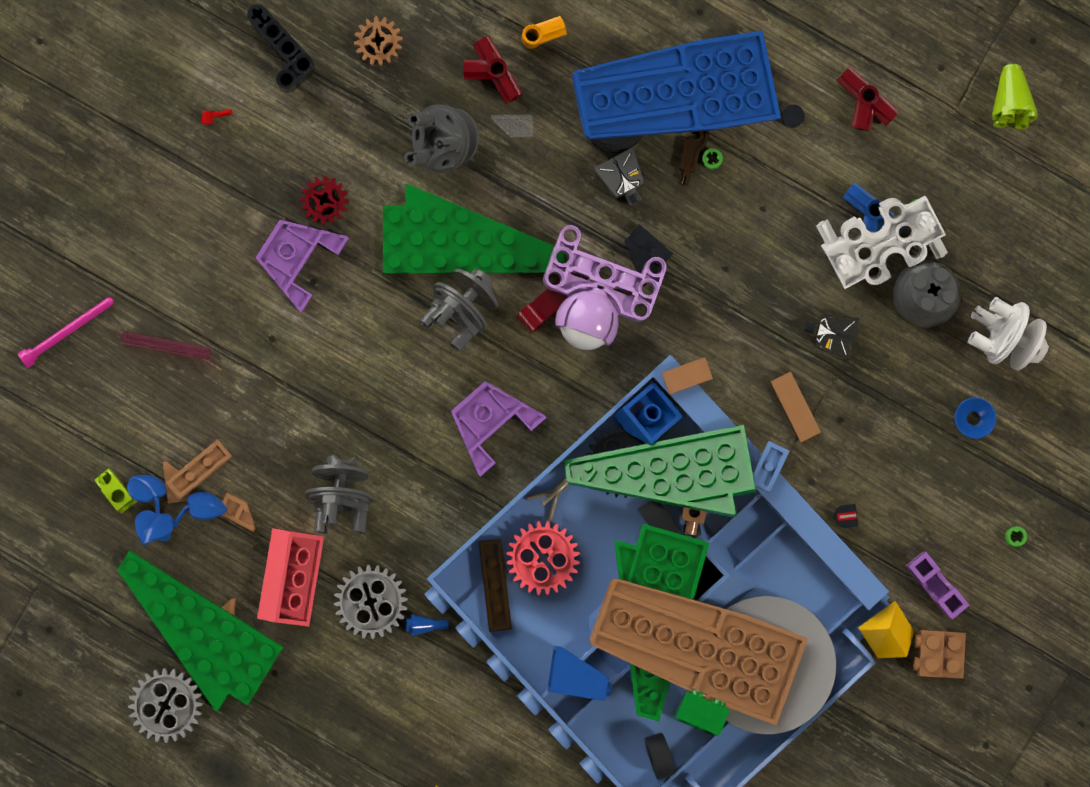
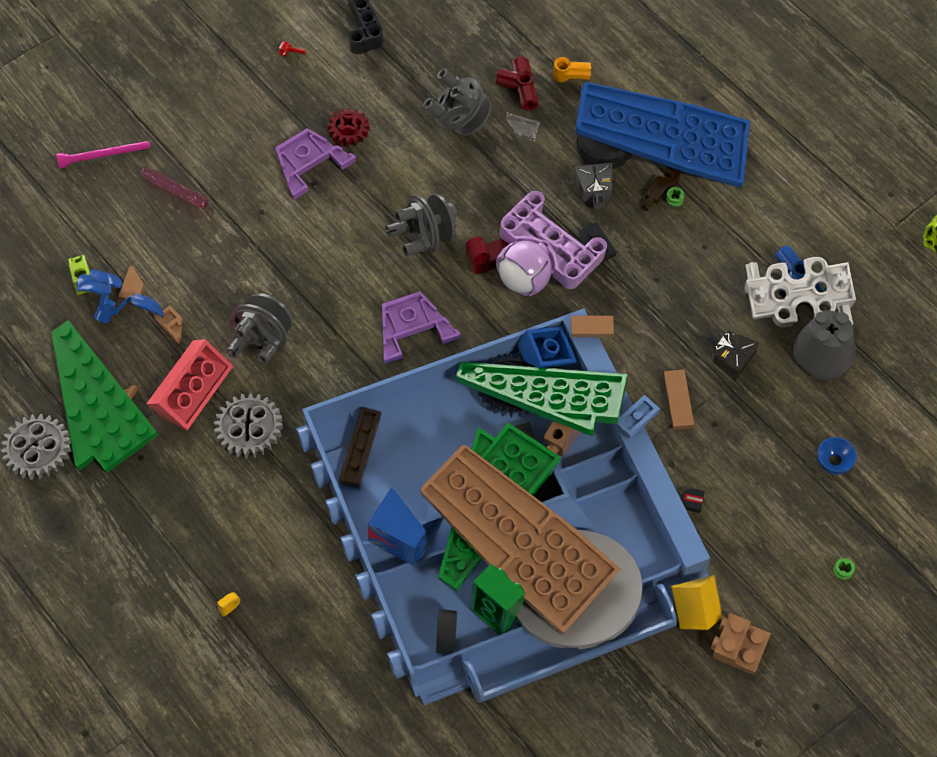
camera: 30 degrees right, 25 degrees down
medium nougat tile [165,439,232,501] -> none
medium nougat gear [354,16,403,67] -> none
green wing [383,184,564,274] -> none
blue cone [406,614,448,637] -> none
coral gear [506,521,580,595] -> none
dark tan plant [526,476,569,525] -> none
black tile [781,105,805,128] -> none
dark red piece [836,66,899,132] -> none
medium lavender arch [905,552,970,620] -> none
white piece [968,297,1049,371] -> none

